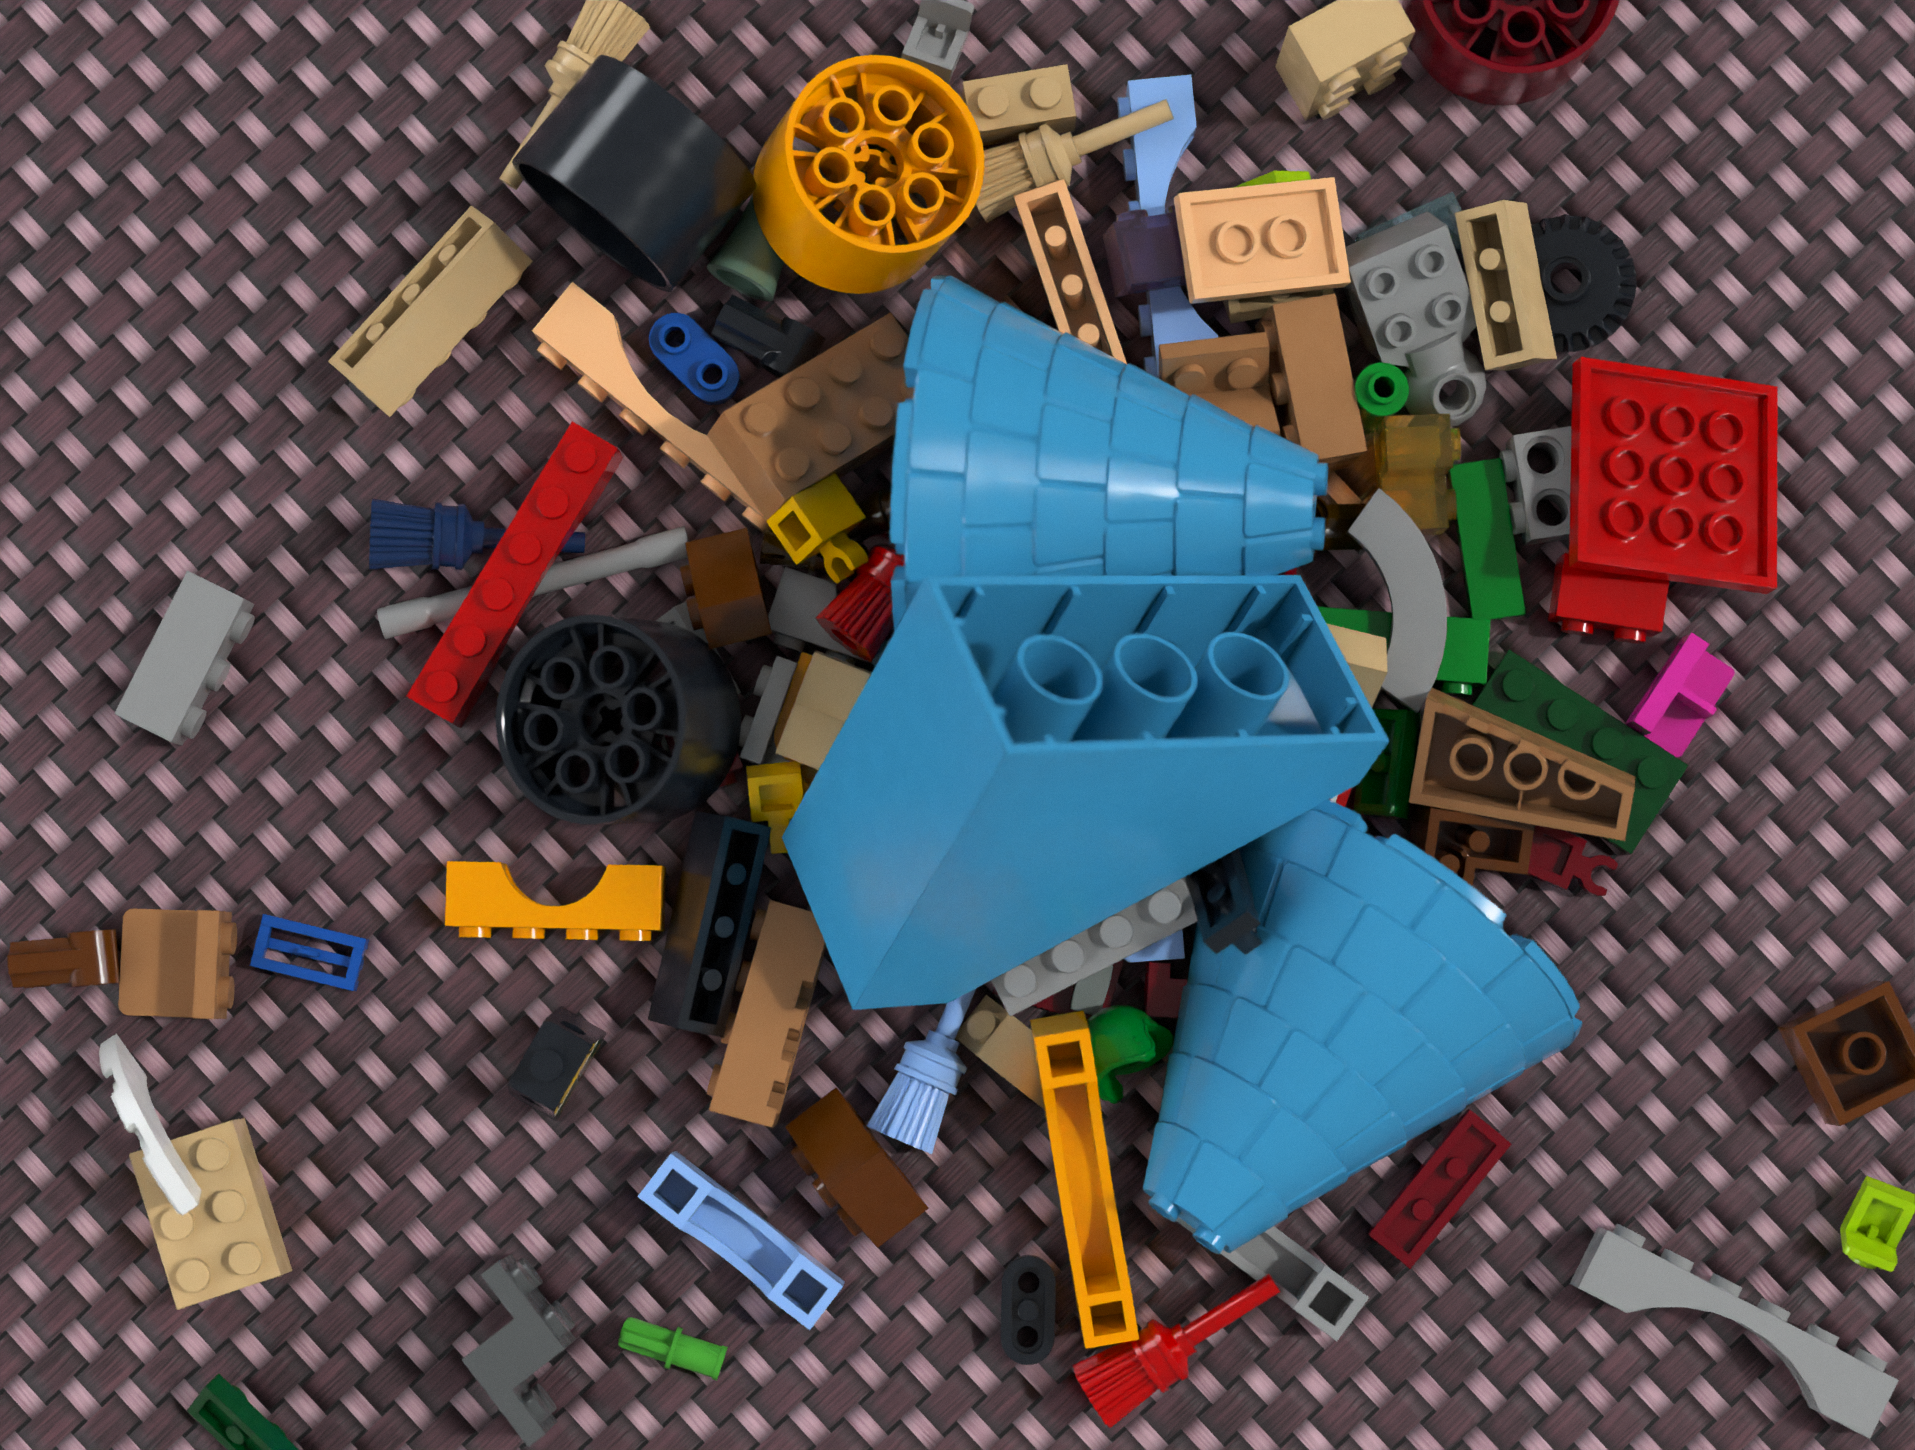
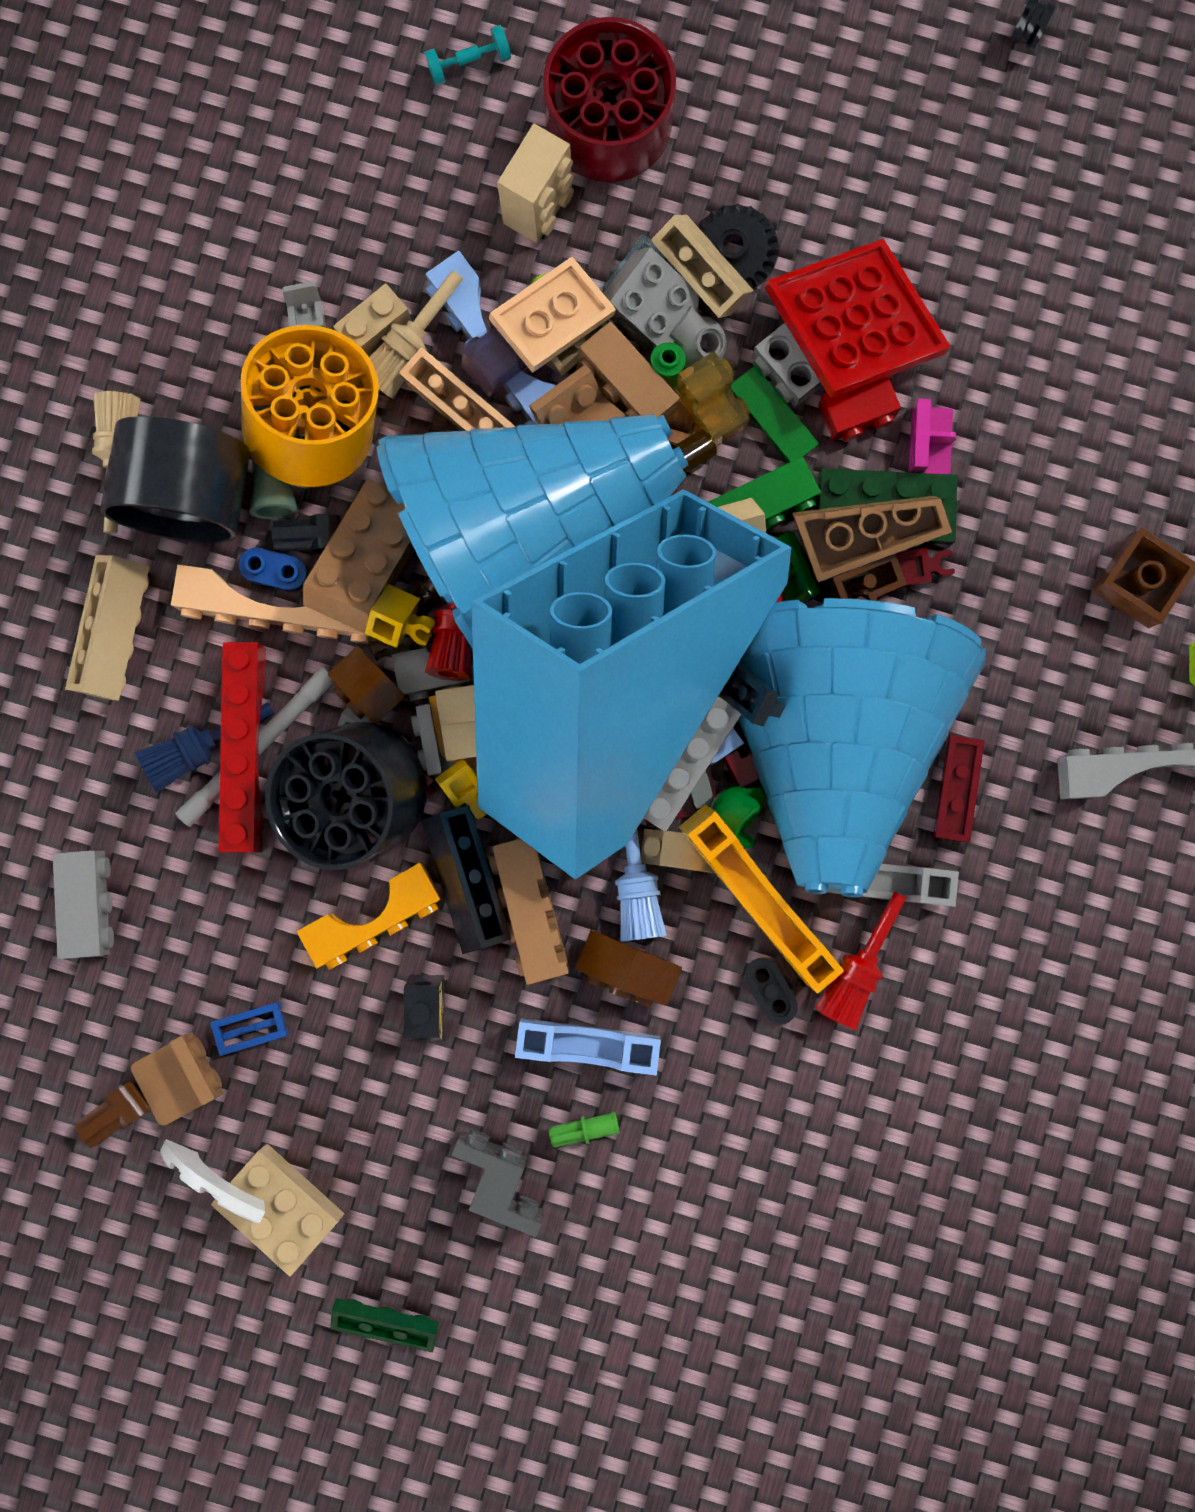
camera: 30 degrees left, 0 degrees up
light grey tile [1346,488,1447,713] -> none

